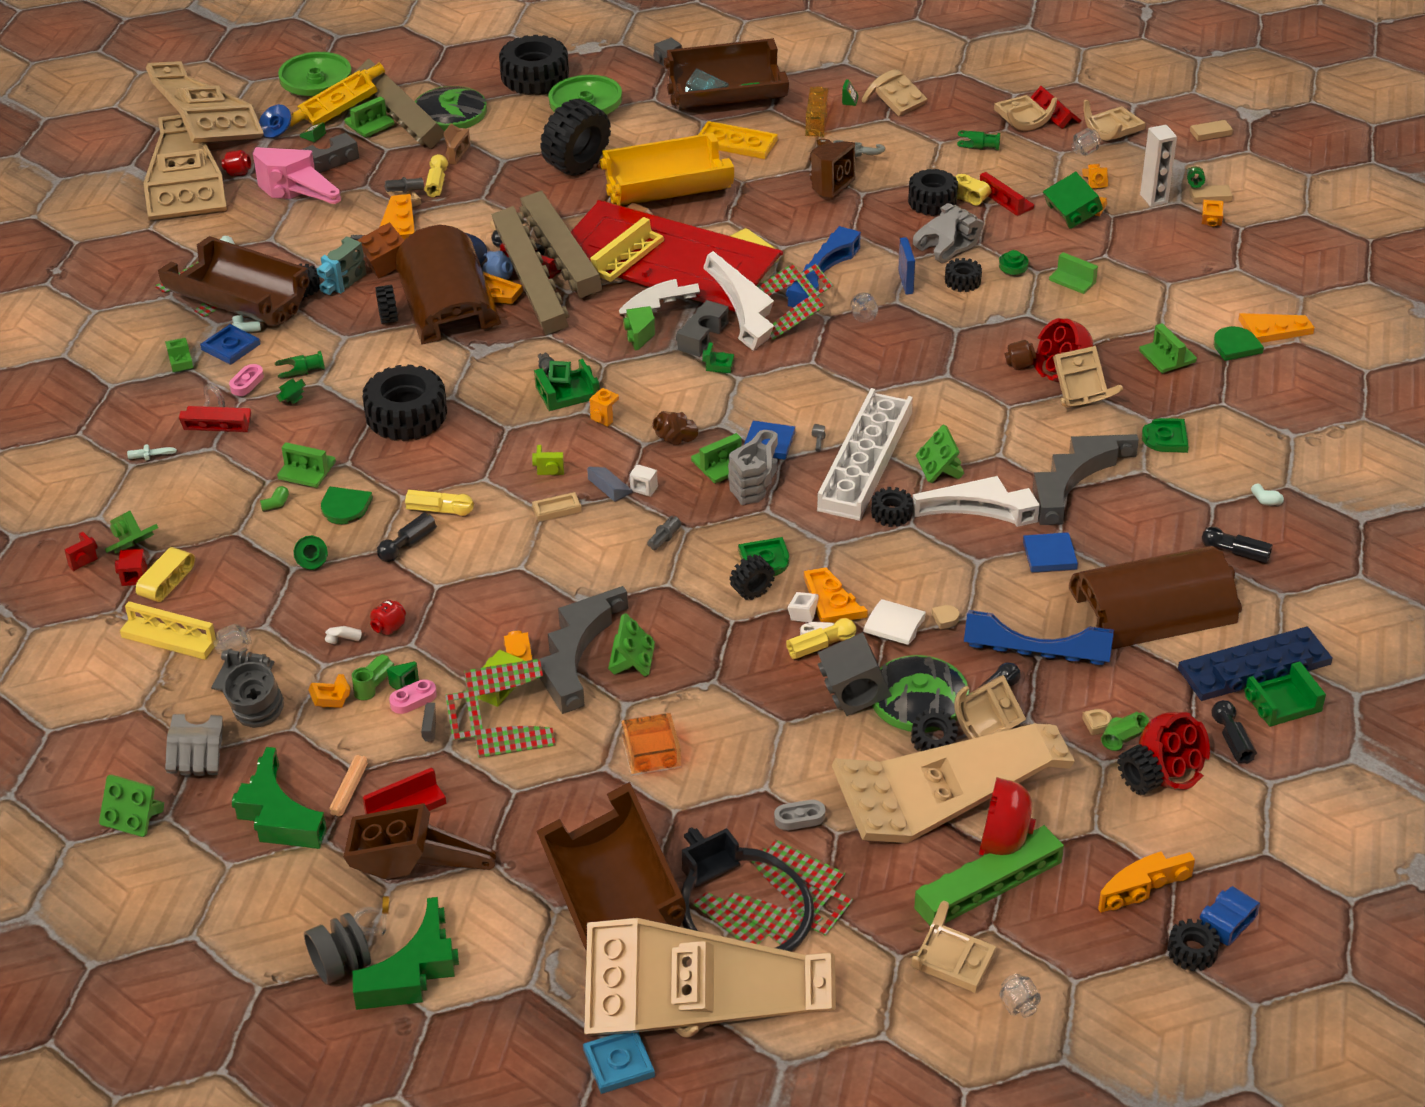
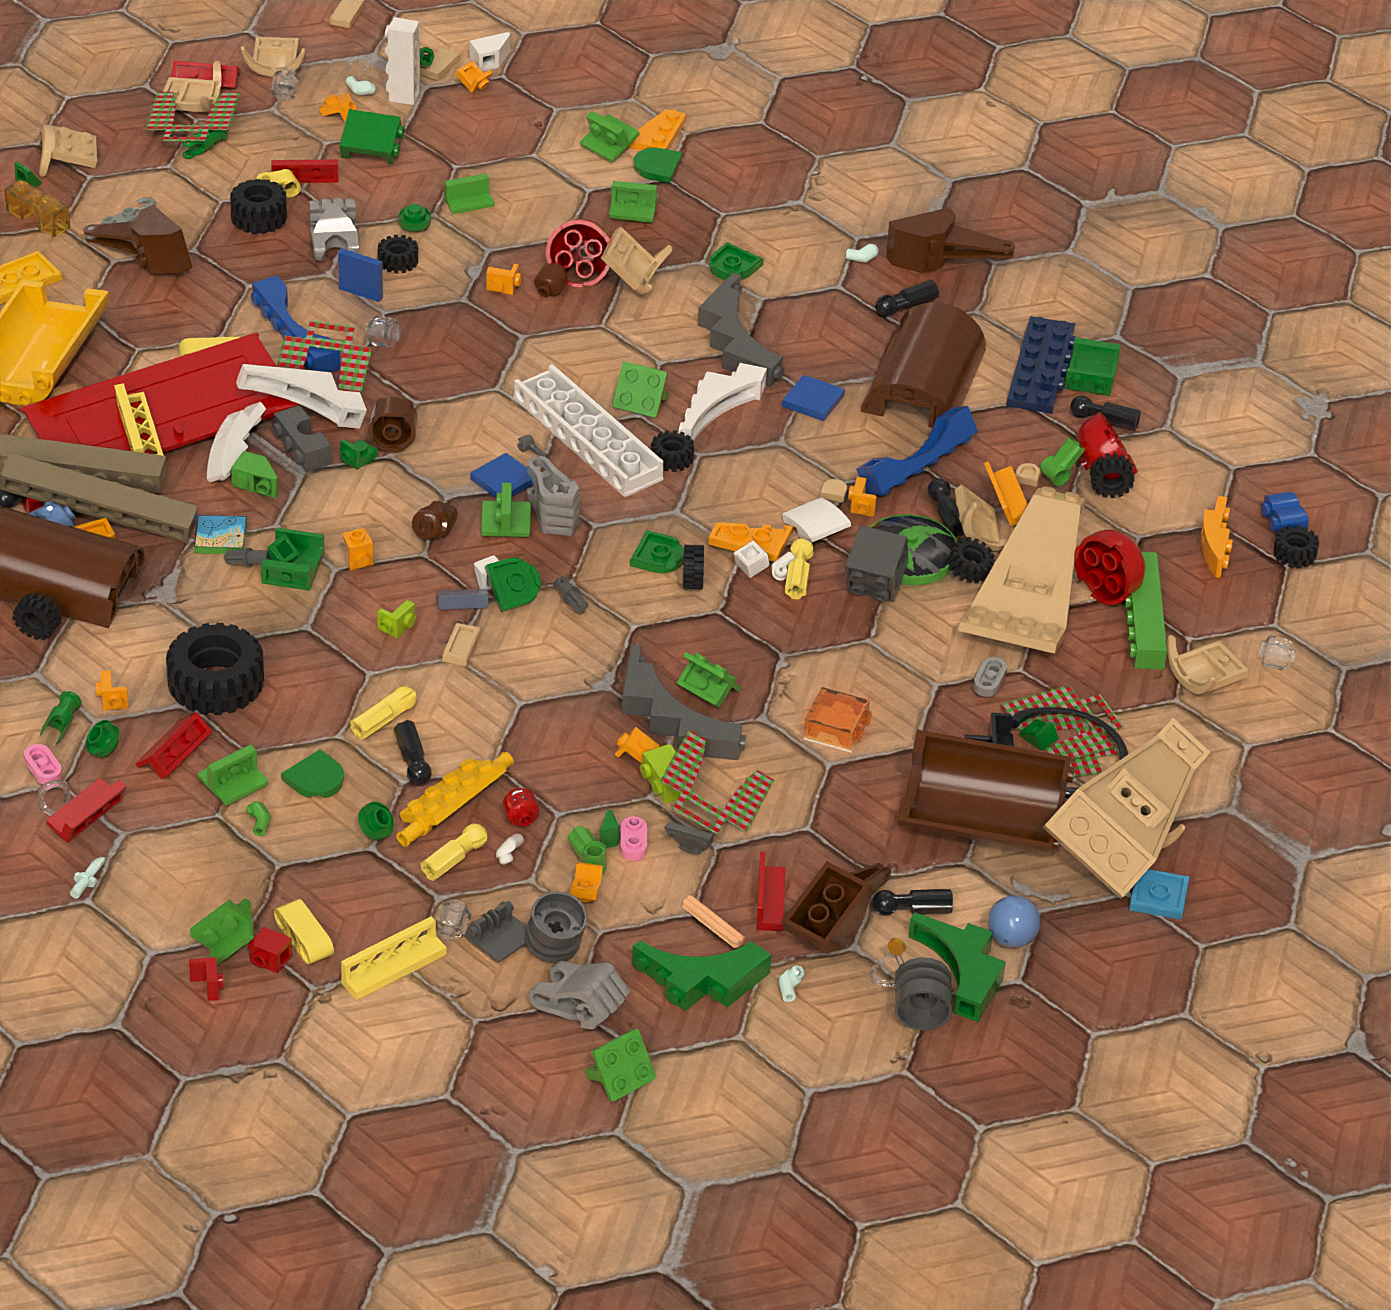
camera: 60 degrees left, 0 degrees up
none -> light orange bracket [96,670,129,710]
none -> red panel [135,712,212,779]
none -> piece [146,92,240,141]
none -> tile [194,515,247,554]
none -> light aqua arm [346,76,376,96]
none -> reddish brown brick [368,397,418,453]
none -> yellow plate [396,752,514,847]
none -> light yellow piece [420,823,487,881]
none -> white slope [469,32,510,71]
none -> green tile [484,557,541,613]
none -> light orange bracket [486,264,522,295]
none -> bright green bracket [580,111,640,162]
none -> light aqua arm [778,965,805,1002]
none -> light orange bracket [848,477,876,516]
none -> black piece [872,889,953,916]
none -> reddish brown slope [886,207,1015,273]
none -> light orange panel [984,461,1028,527]
none -> medium blue helmet [987,895,1041,948]
none -> green slope [1019,720,1058,751]

